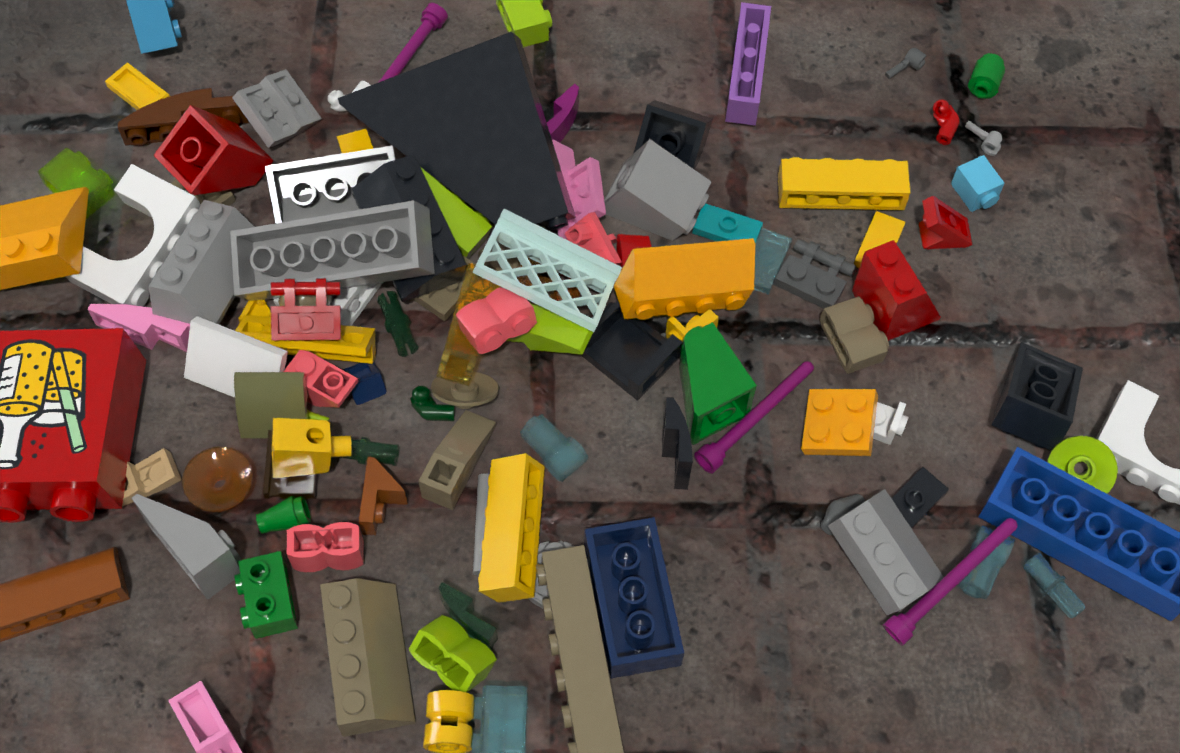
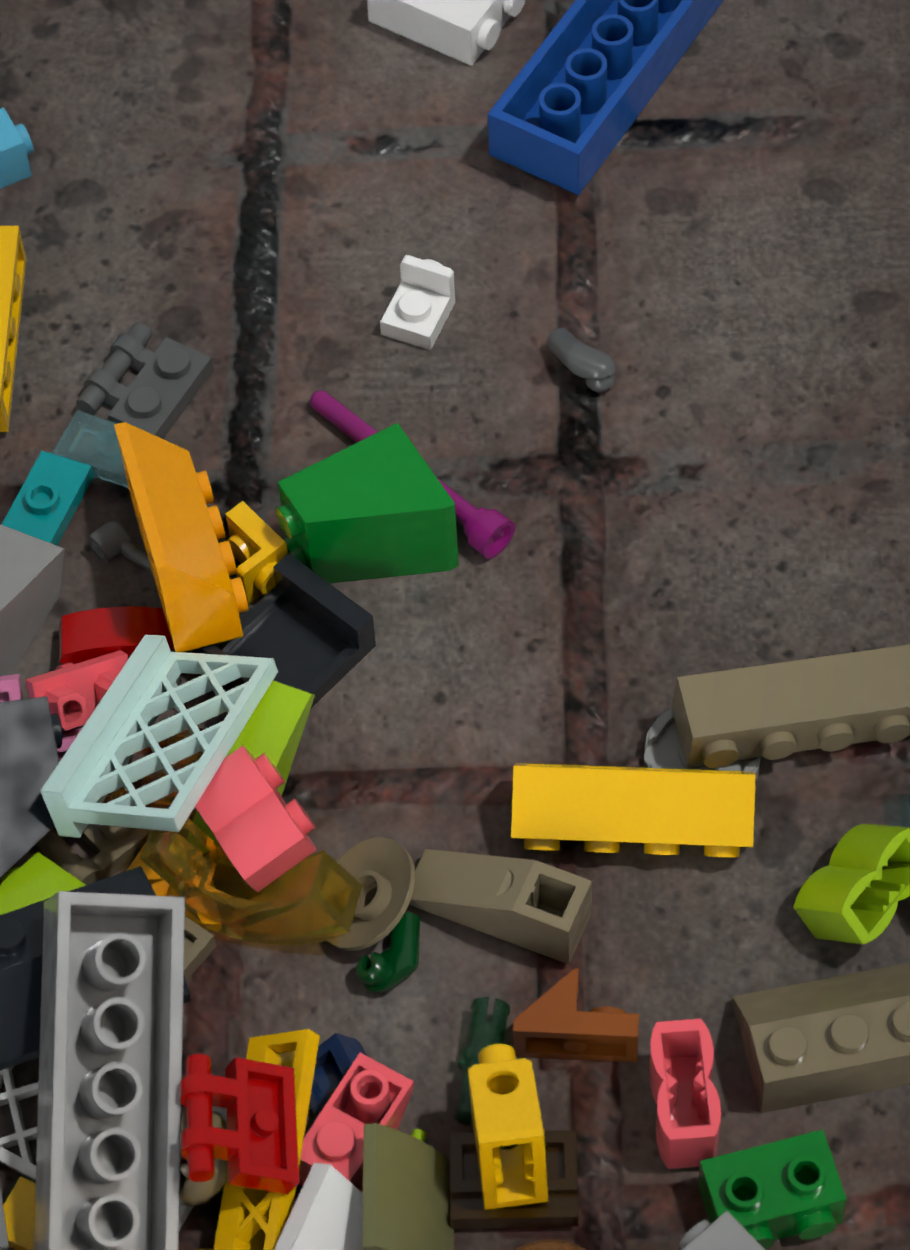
camera: 85 degrees left, 5 degrees down
green cone [256,495,311,534] -> none
clear green pin [377,291,418,357] -> none
clear green slope [438,582,498,650] -> none
light grey bar [473,474,490,576] -> none
clear light blue piece [520,414,588,482] -> none
dark blue brick [584,517,684,679] -> none
black slope [662,397,693,490] -> none
light orange plate [801,389,878,456] -> none
dark tan brick [820,296,889,374] -> none
light grey slope [828,489,944,615] -> none
red slope [852,240,941,341] -> none
yellow tile [854,211,906,268] -> none
magenta piece [883,518,1018,646] -> none
black plate [891,467,949,529] -> none
red slope [919,196,973,249] -> none
clear light blue piece [958,525,1015,599] -> none
black slope [991,342,1083,451] -> none
clear light blue axle [1023,553,1085,618] -> none
lime dish [1047,435,1118,494] -> none

